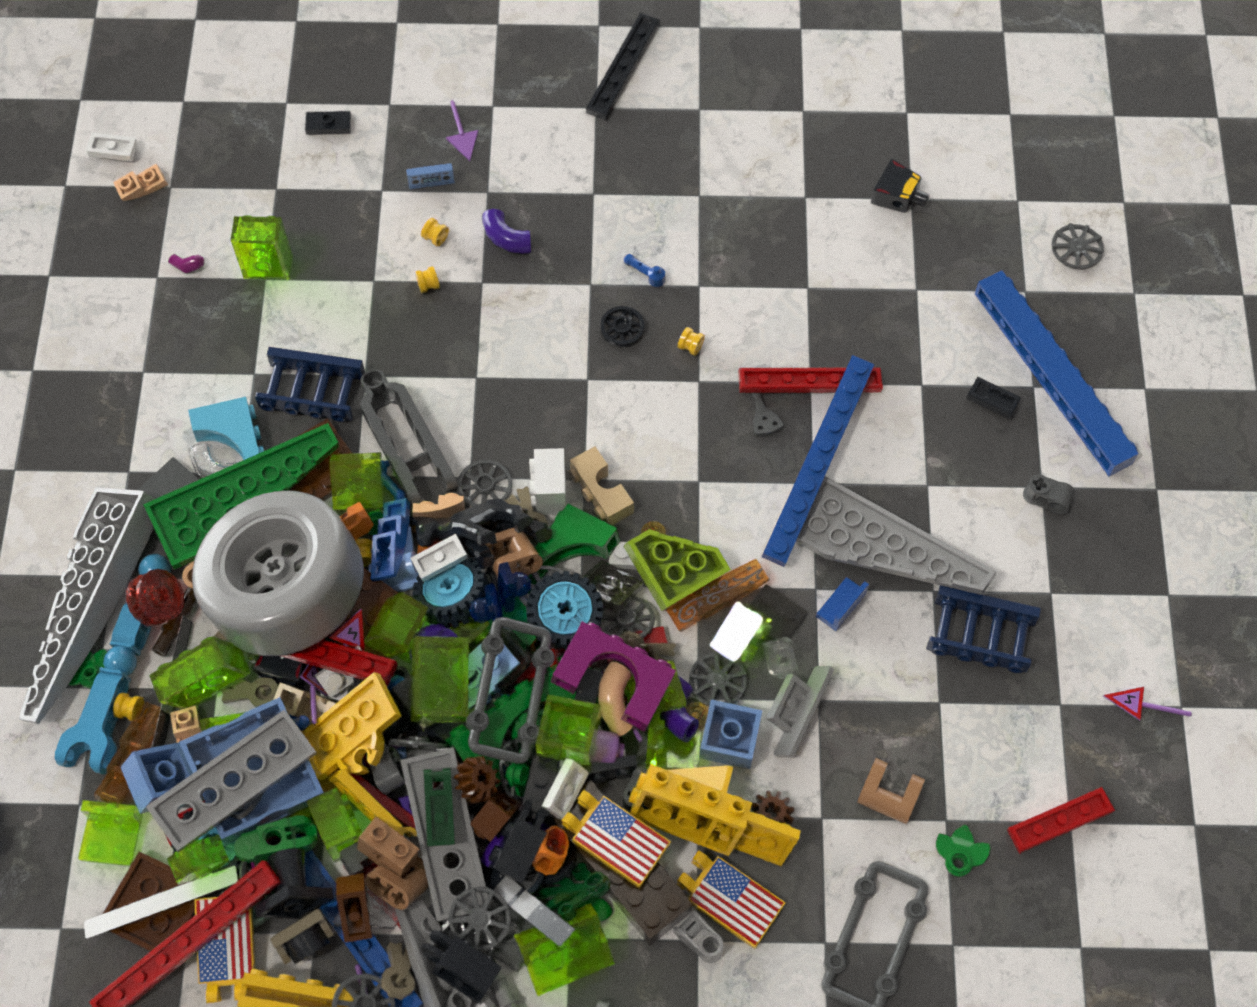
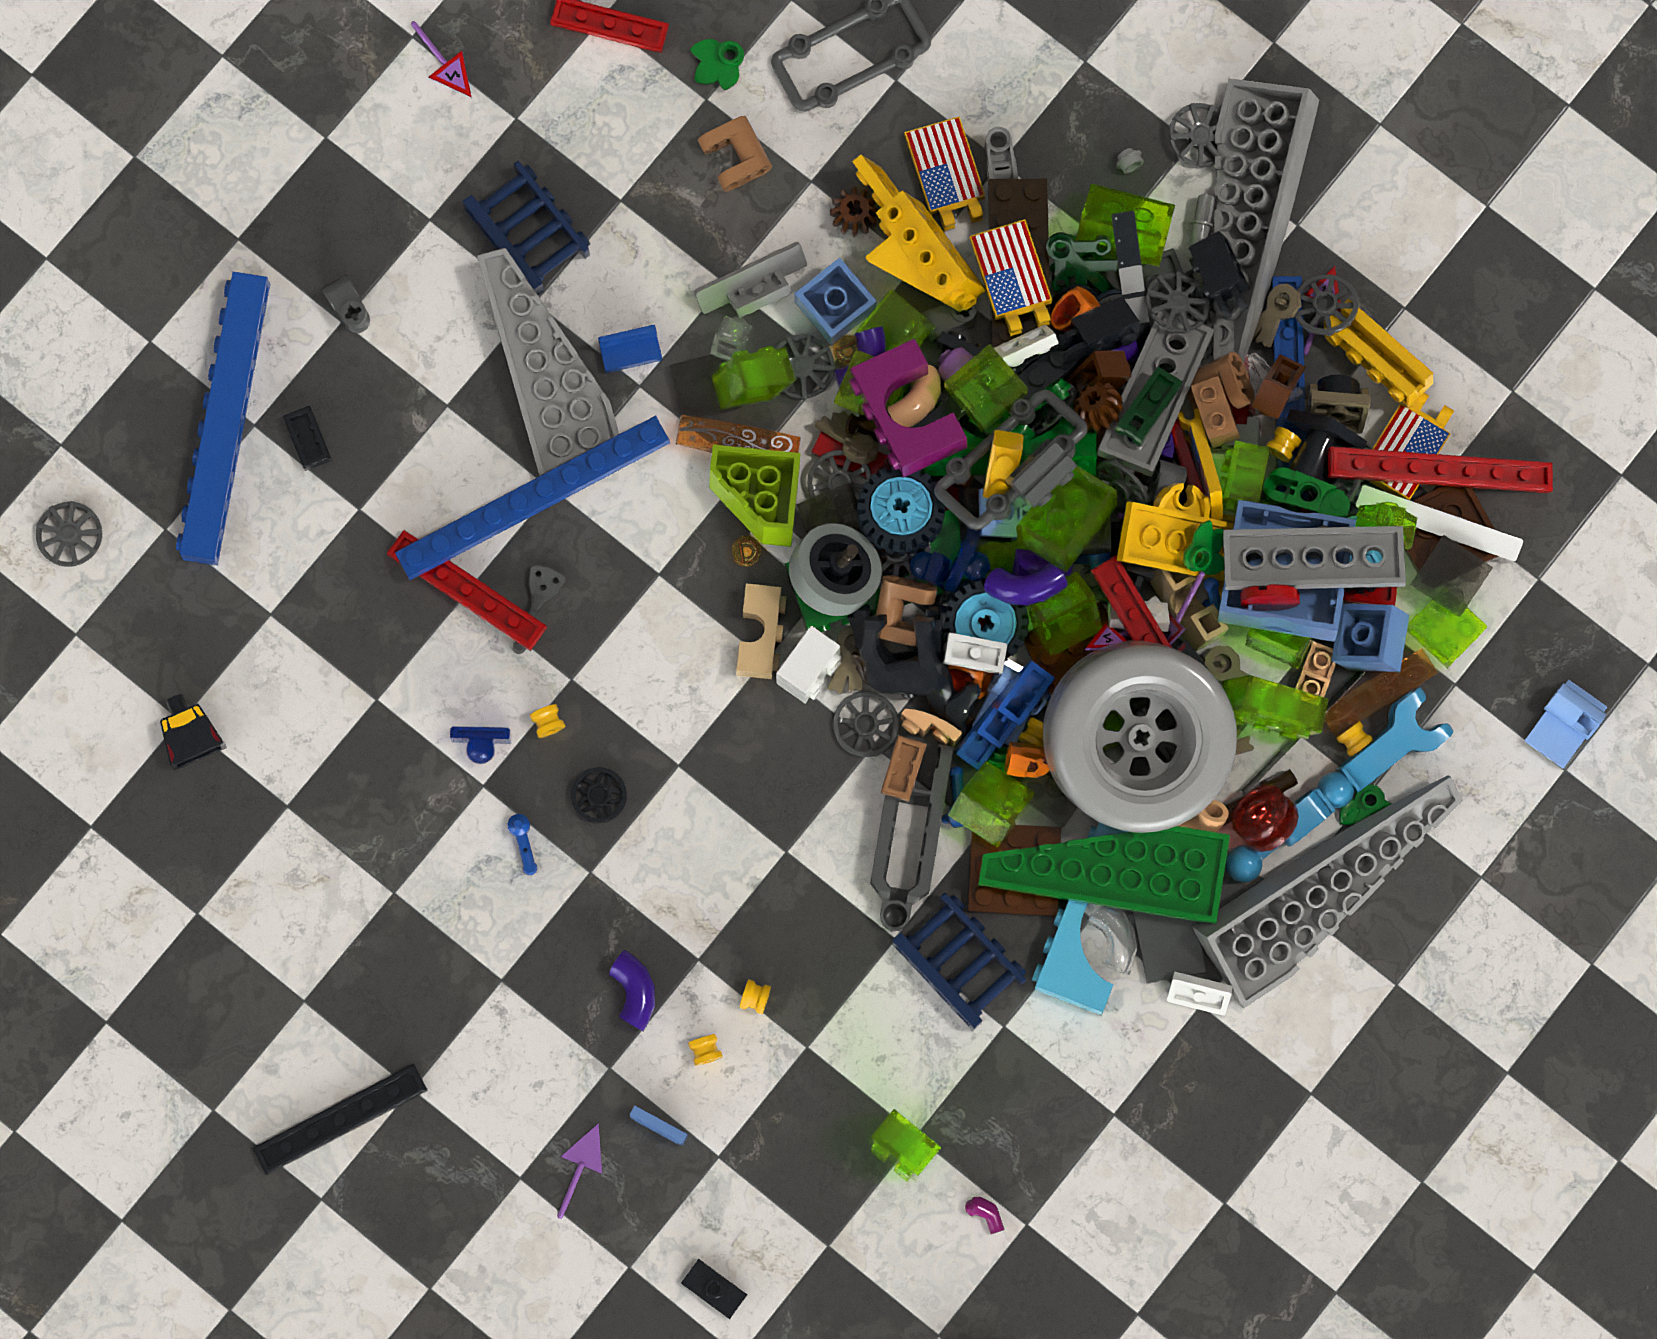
camera: 145 degrees left, 15 degrees up
none -> clear blue tile [450,726,512,764]
none -> wheel [789,523,882,616]
none -> medium nougat plate [880,735,927,802]
none -> yellow brick [983,430,1024,499]
none -> dark purple cylinder [984,563,1067,606]
none -> dark grey brick [1005,439,1077,508]
none -> white plate [1167,972,1233,1016]
none -> green plate [1183,520,1224,575]
none -> red tile [1240,584,1300,611]
none -> yellow wheel [1265,427,1302,462]
none -> clear smoke plate [1410,535,1493,617]

